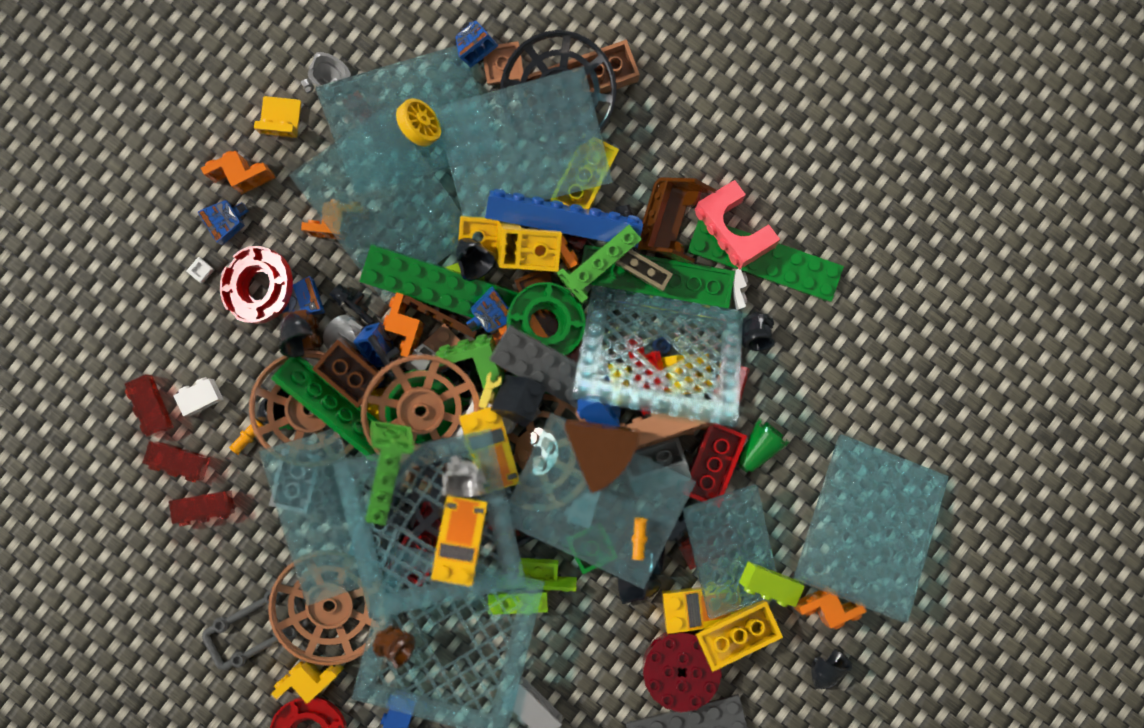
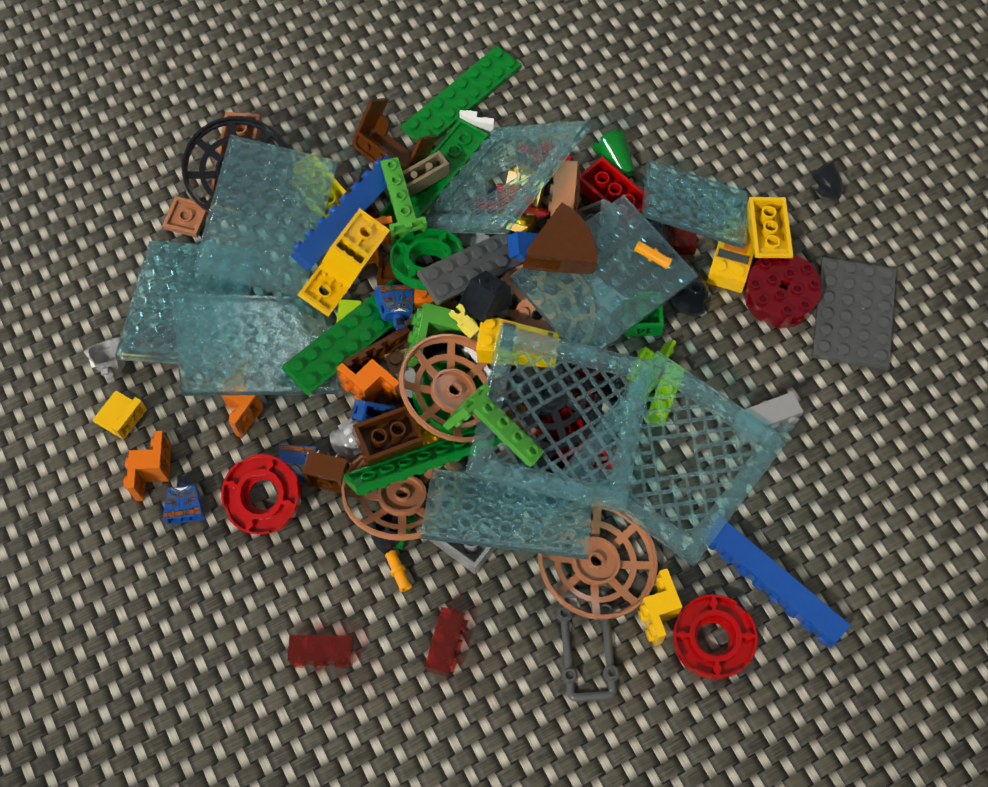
camera: 65 degrees left, 20 degrees down
clear red brick [142,441,211,482] -> none
white brick [173,377,224,417] -> none
white tile [186,257,215,284] -> none
black helmet [279,313,313,358] -> none
black piece [329,283,374,325] -> none
black piece [367,335,401,382] -> none
reddish brown helmet [373,626,415,668] -> none
yellow wheel [396,98,441,147] -> none
slope [431,496,487,587] -> none
light grey helmet [442,456,486,497] -> none
blue torso [455,21,498,68] -> none
black helmet [456,238,497,281] -> none
coral arch [695,180,780,270] -> none
lime brick [739,561,805,607] -> none
black helmet [741,312,776,351] -> none
clear light blue plate [793,434,949,623] -> none
orange bracket [794,586,866,629] -> none

